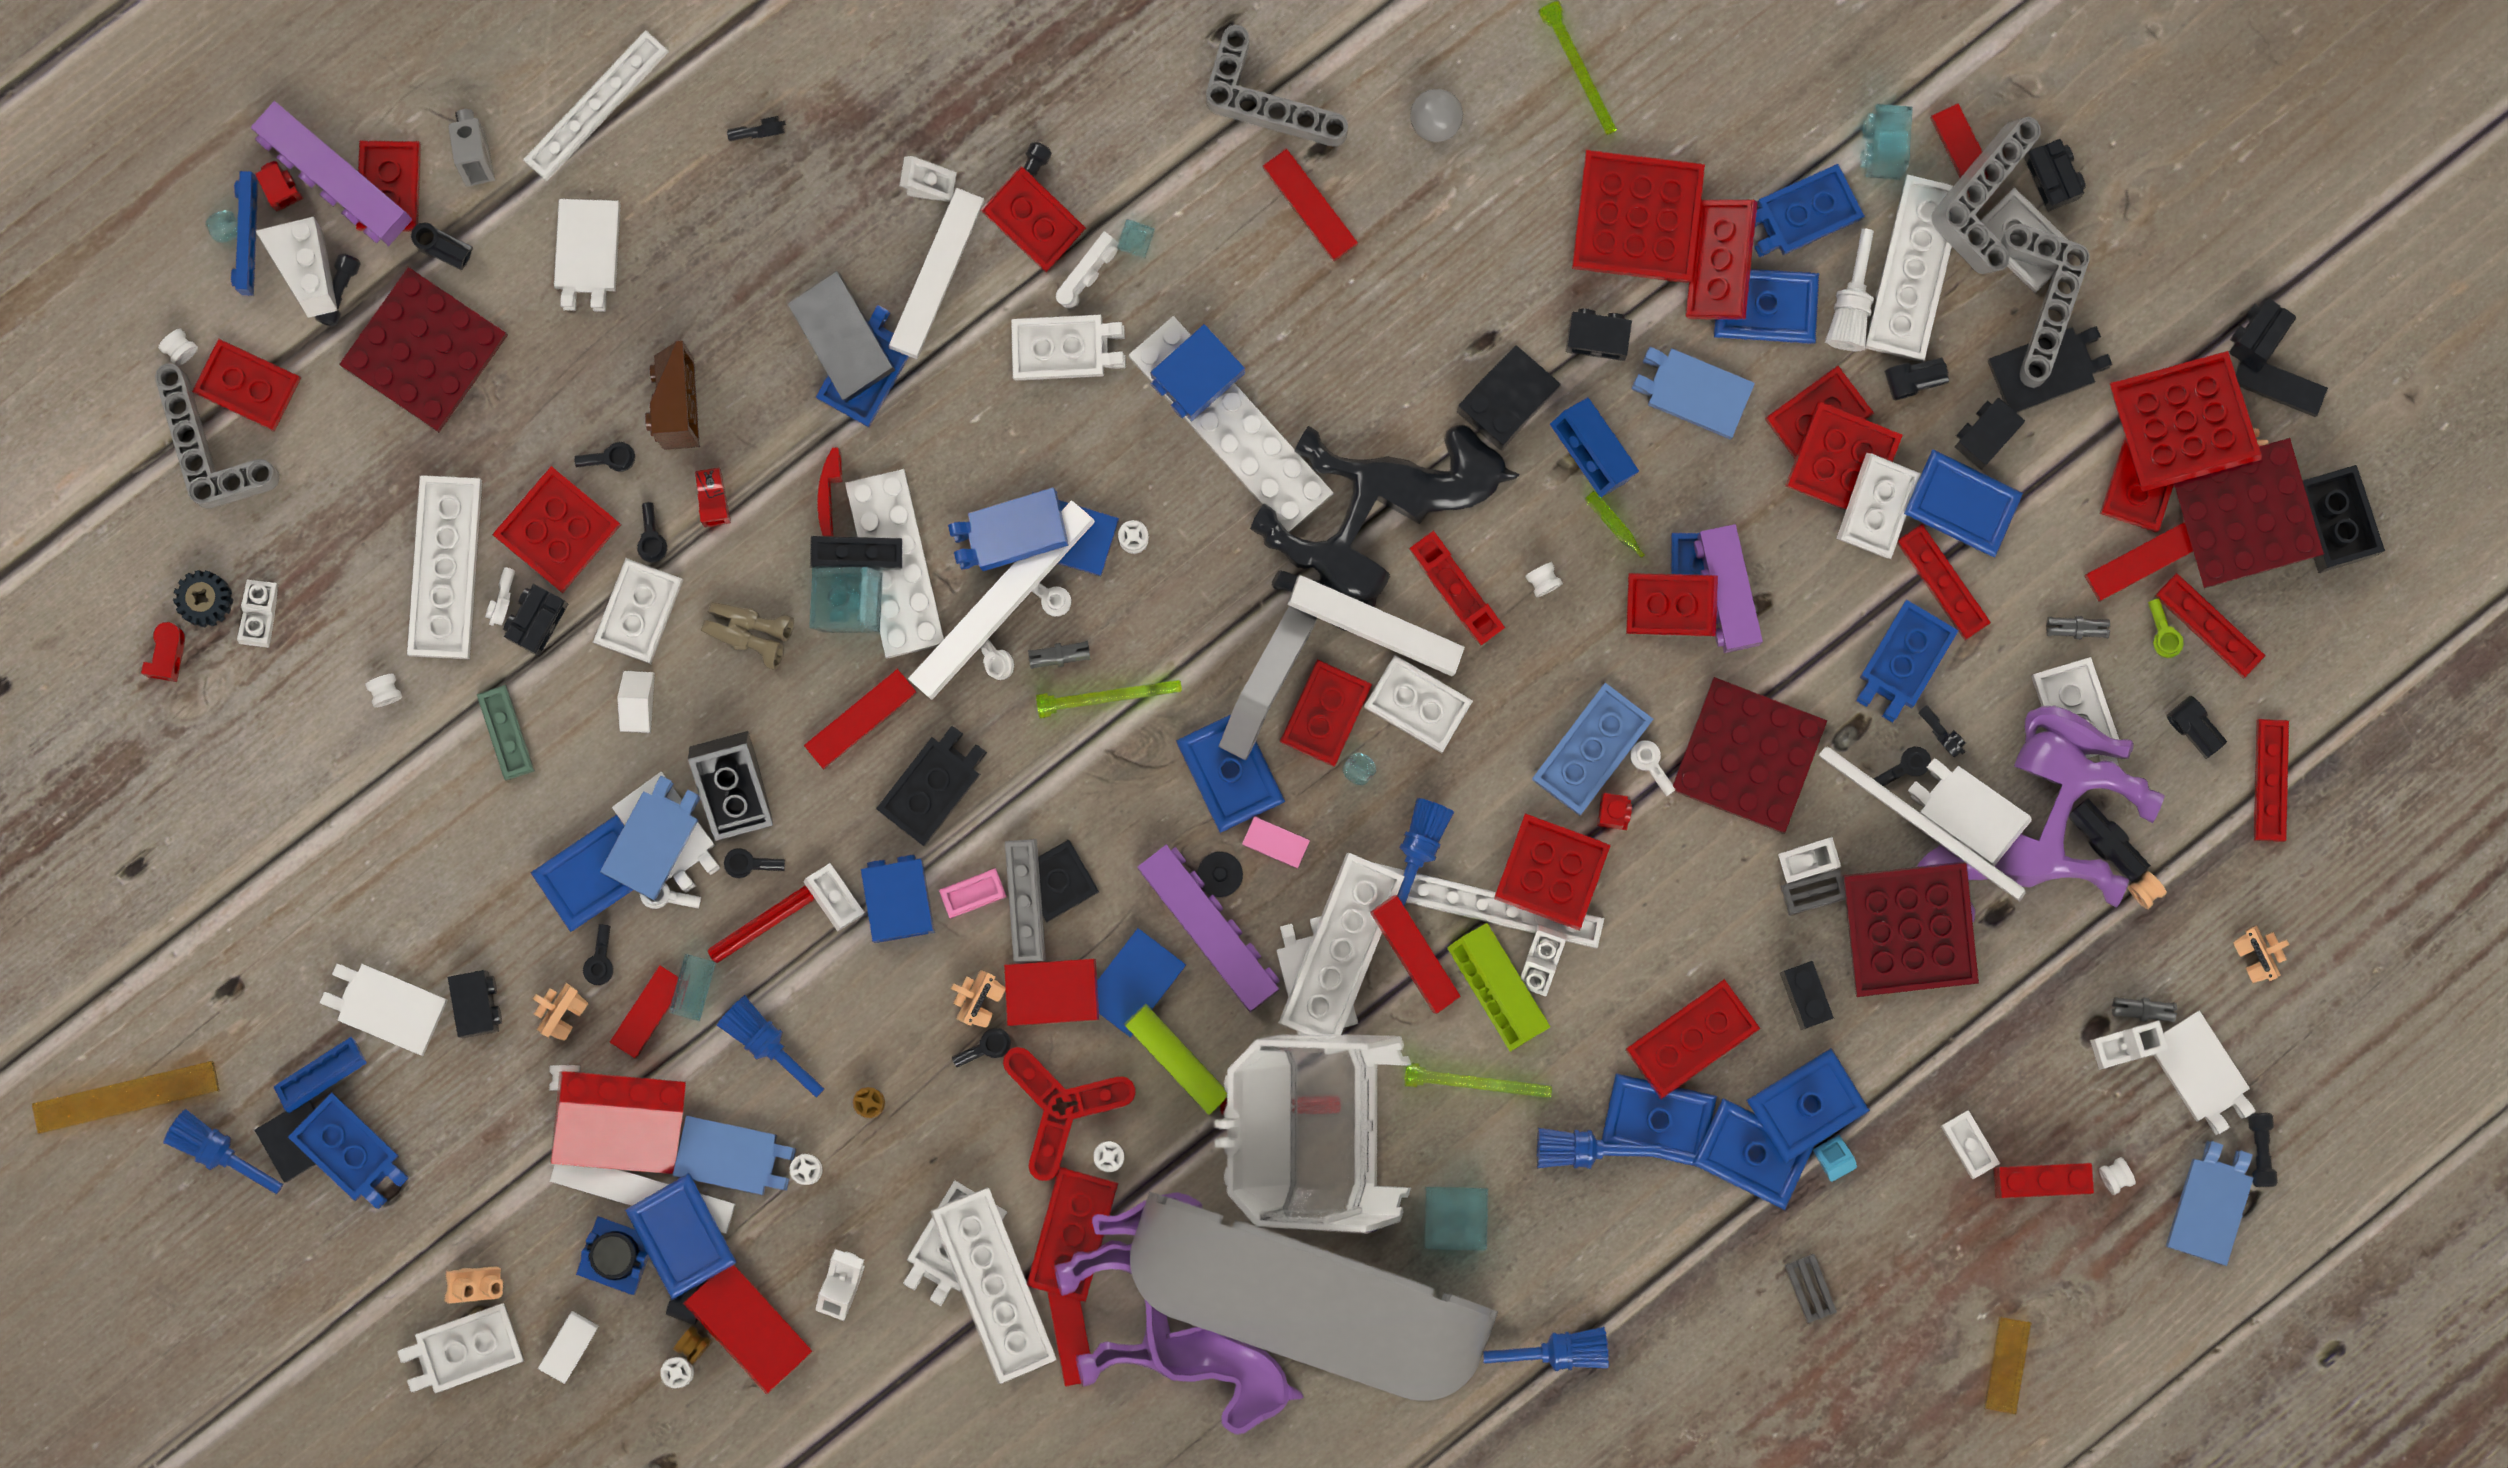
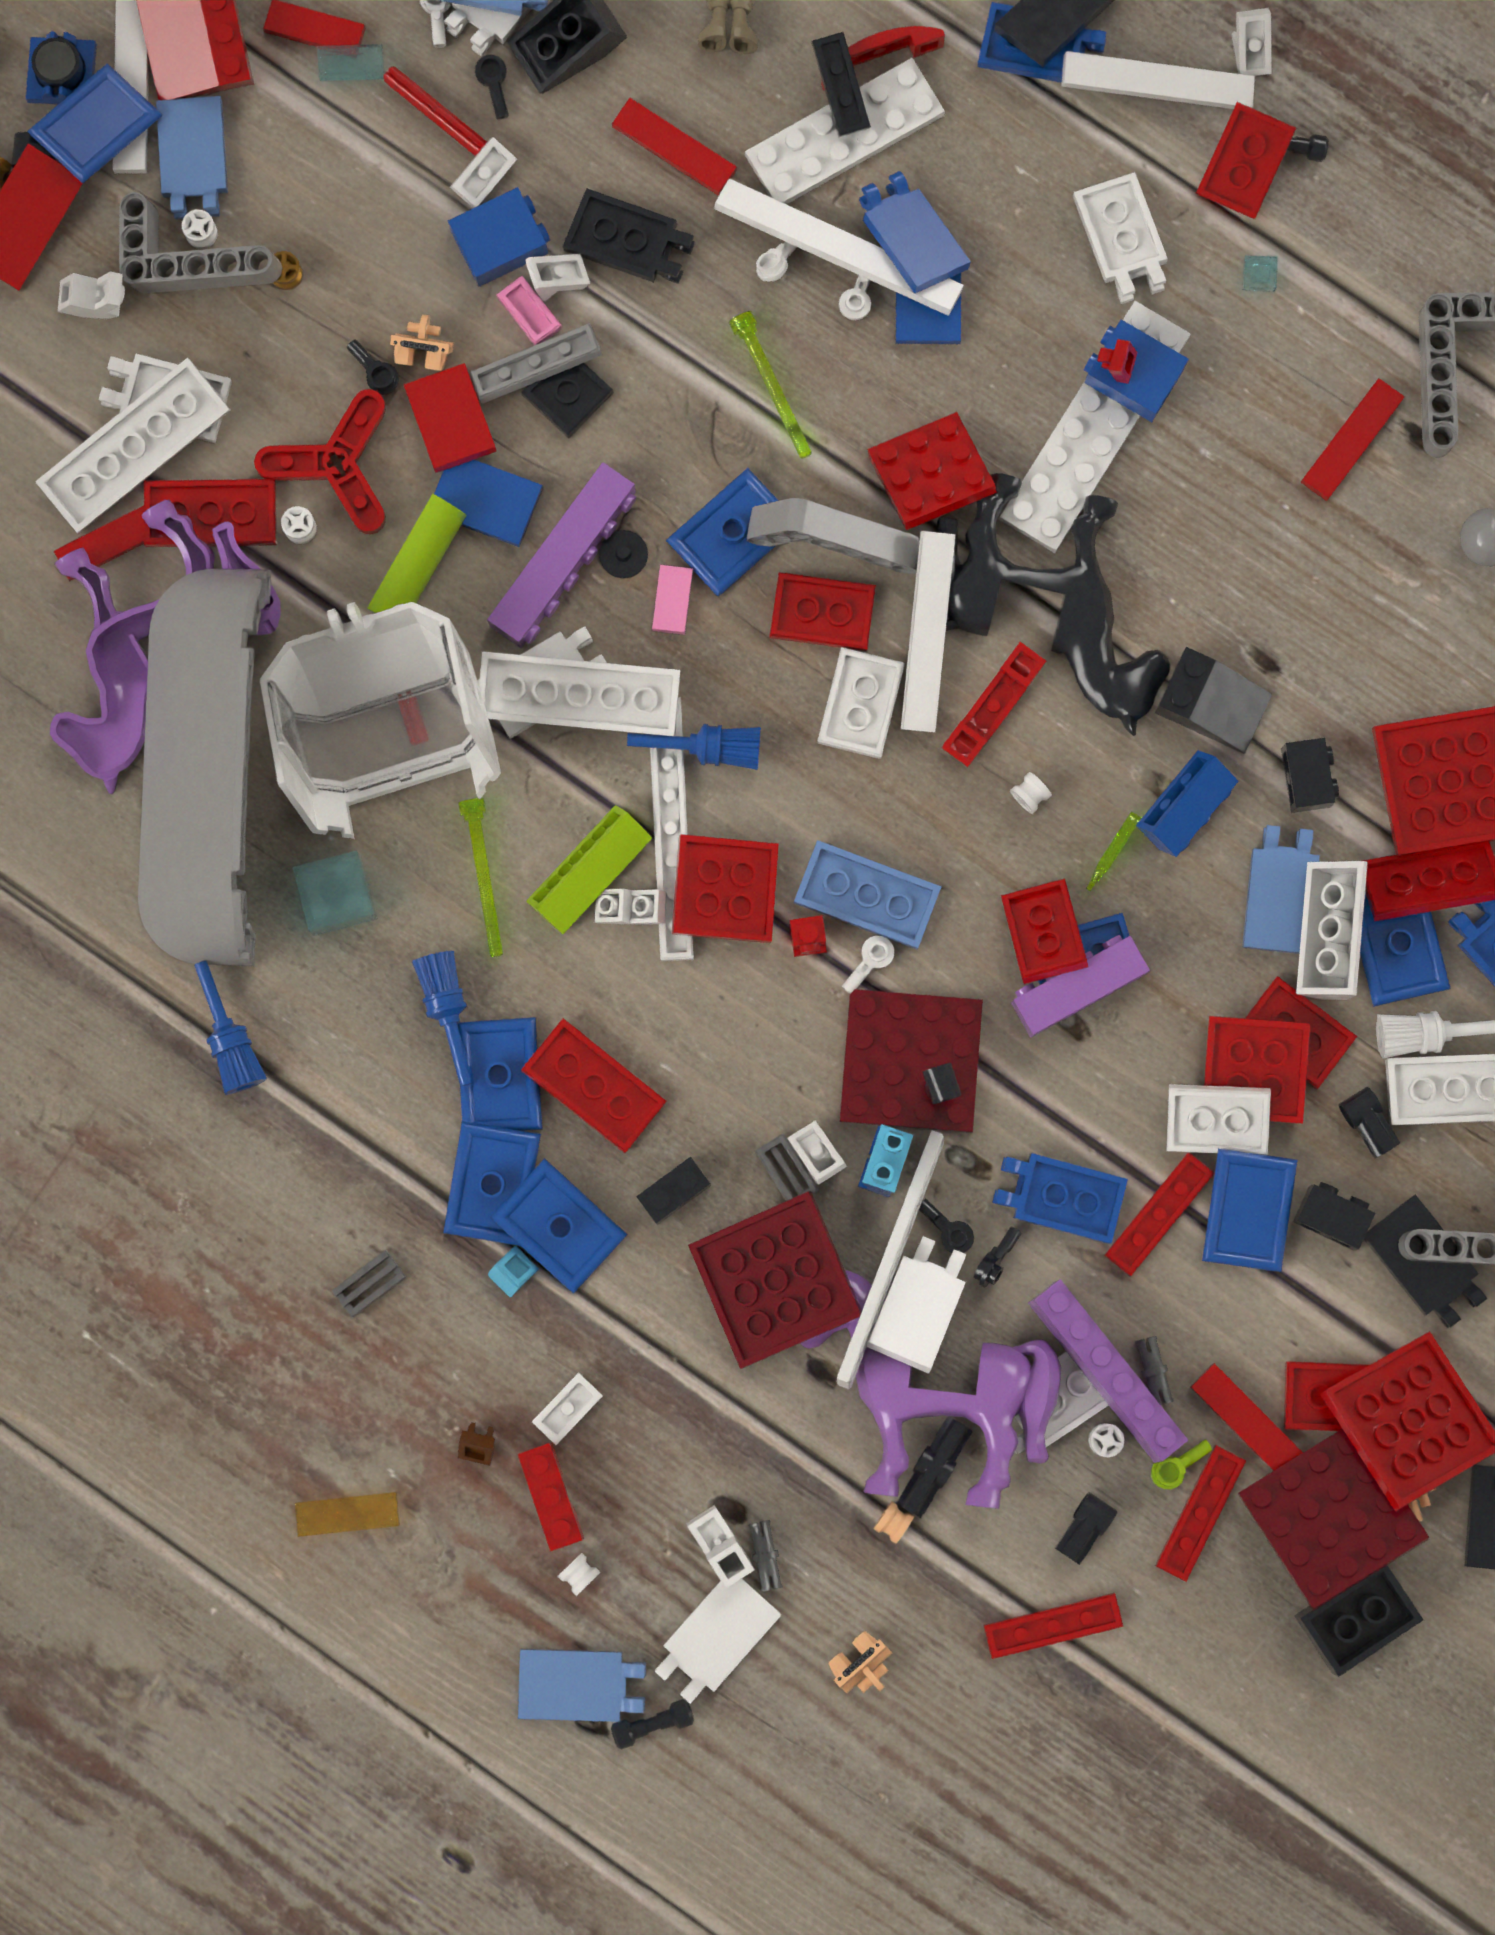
camera: 75 degrees right, 0 degrees up
blue piece [717,995,824,1098] -> none
clear light blue brick [809,567,883,633] -> none
dark grey pin [1028,641,1091,669] -> none
white plate [1056,231,1119,309] -> none
white wheel [1118,520,1149,554] -> none
clear light blue tile [1343,753,1376,785] -> none
red tile [1370,895,1461,1014] -> none
none -> light grey beam [119,192,282,293]
none -> reddish brown tile [458,1422,495,1466]
none -> white slope [525,254,590,301]
none -> medium azure hips [858,1124,913,1197]
none -> red plate [867,412,997,530]
none -> black piece [922,1063,961,1105]
none -> medium lavender brick [1028,1279,1188,1463]
none -> white wheel [1088,1423,1125,1458]
none -> red tile [1097,339,1137,384]
none -> white slope [1296,861,1367,1000]

